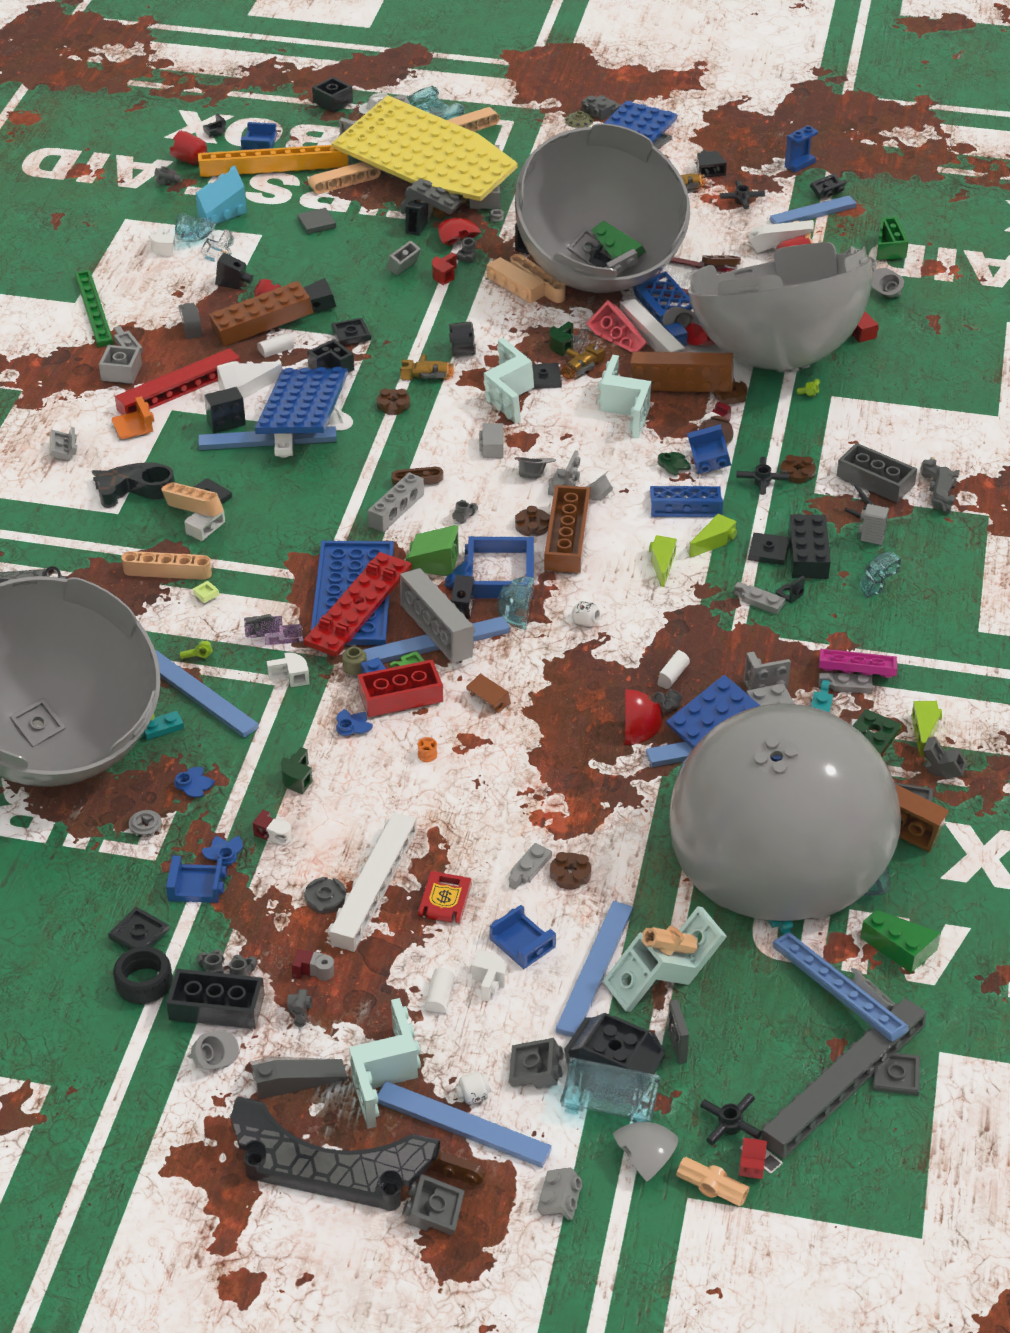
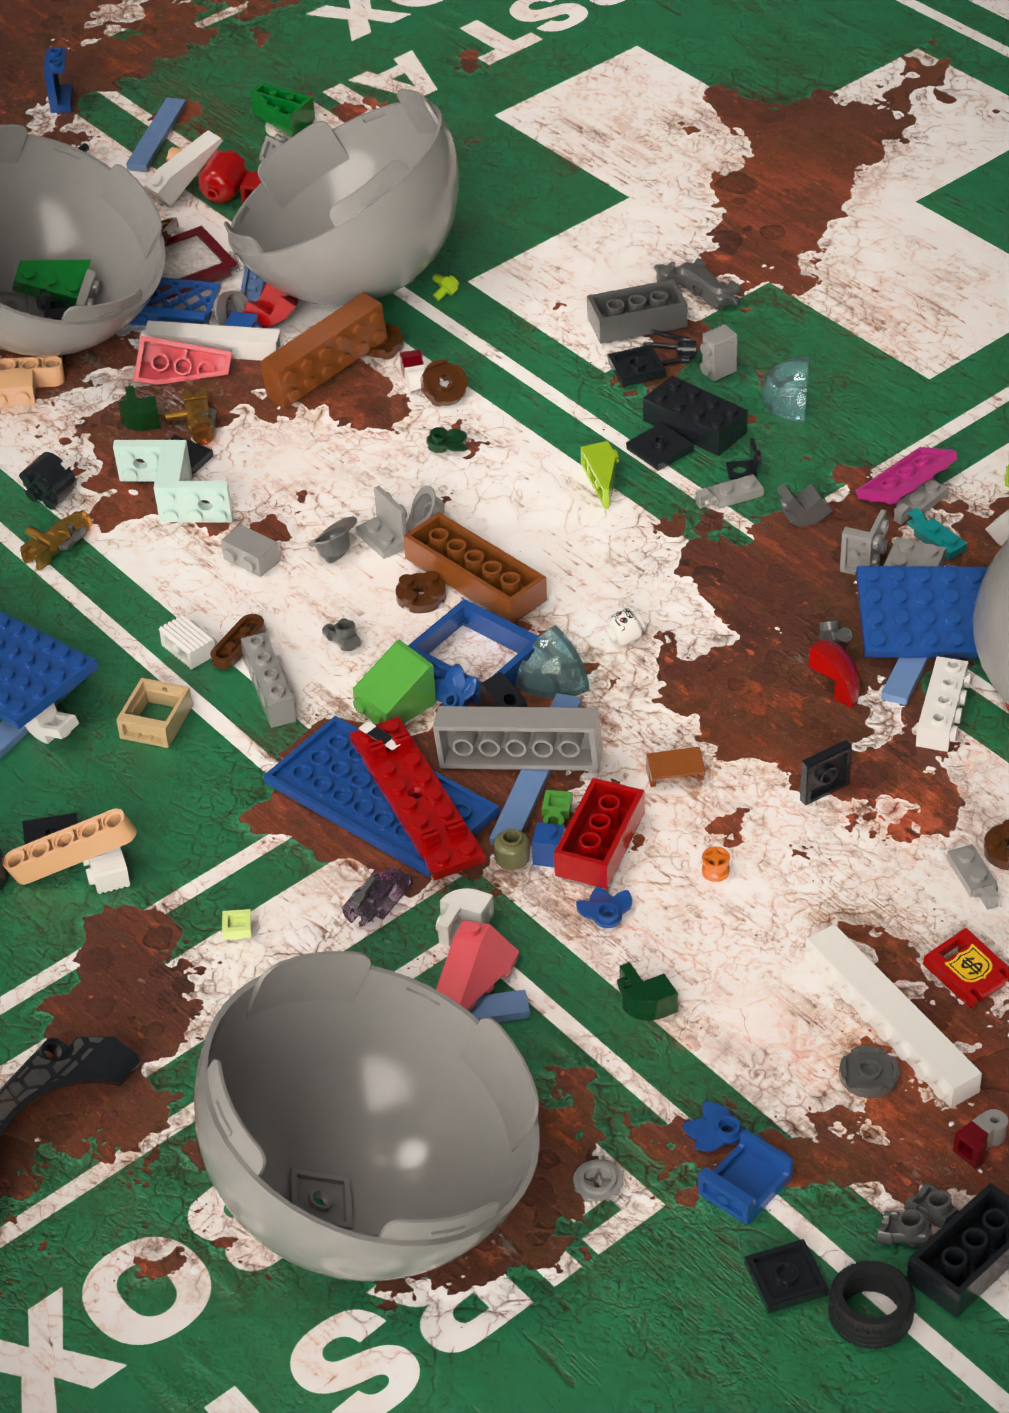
camera: 50 degrees left, 0 degrees up
light nougat beam [122,551,212,580] -> none
blue plate [174,767,215,798] -> none
leg [252,810,292,845] -> none
reddish brown plate [376,389,410,415] -> none
light aqua bracket [598,355,651,438] -> none
lime slope [649,535,677,587] -> none
blue fence [650,486,723,517] -> none
white brick [657,650,690,689] -> none
blue panel [687,424,731,474] -> none
black bar [736,457,790,495] -> none
reddish brown plate [780,455,816,483] -> none
black bracket [810,173,847,200] -> none
none -> tan window [116,678,193,748]
none -> white brick [159,614,217,670]
none -> sticker [359,721,401,750]
none -> coral wedge [436,920,519,1012]
none -> black plate [607,344,666,387]
none -> dark grey brick [776,483,833,527]
none -> black plate [800,740,852,806]
none -> white brick [916,656,972,752]

